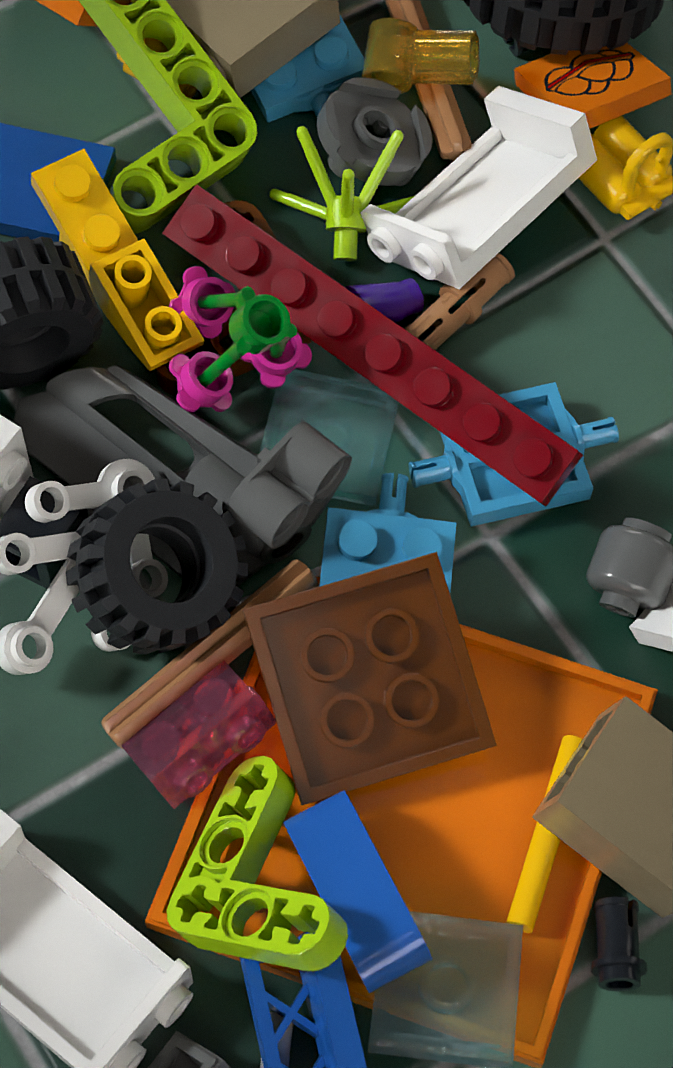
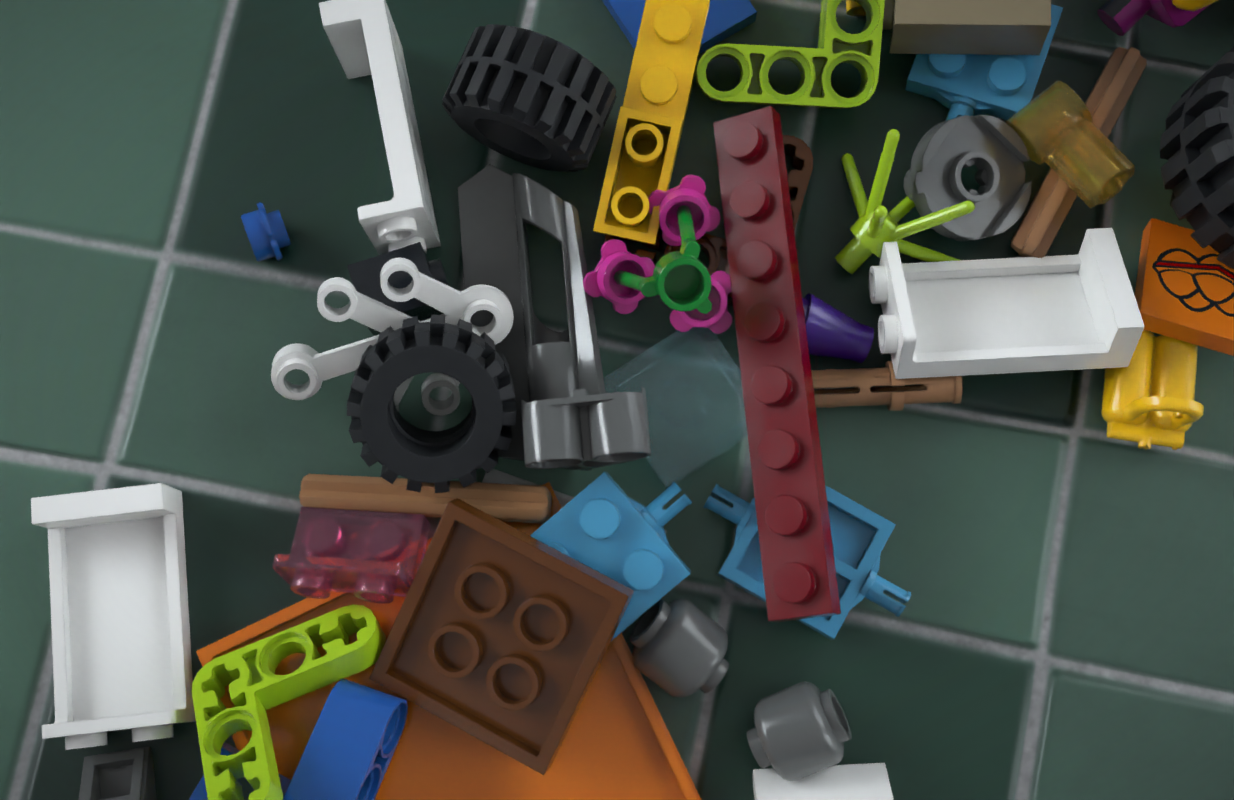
camera: 50 degrees right, 15 degrees up
none -> dark grey head [629,599,729,698]

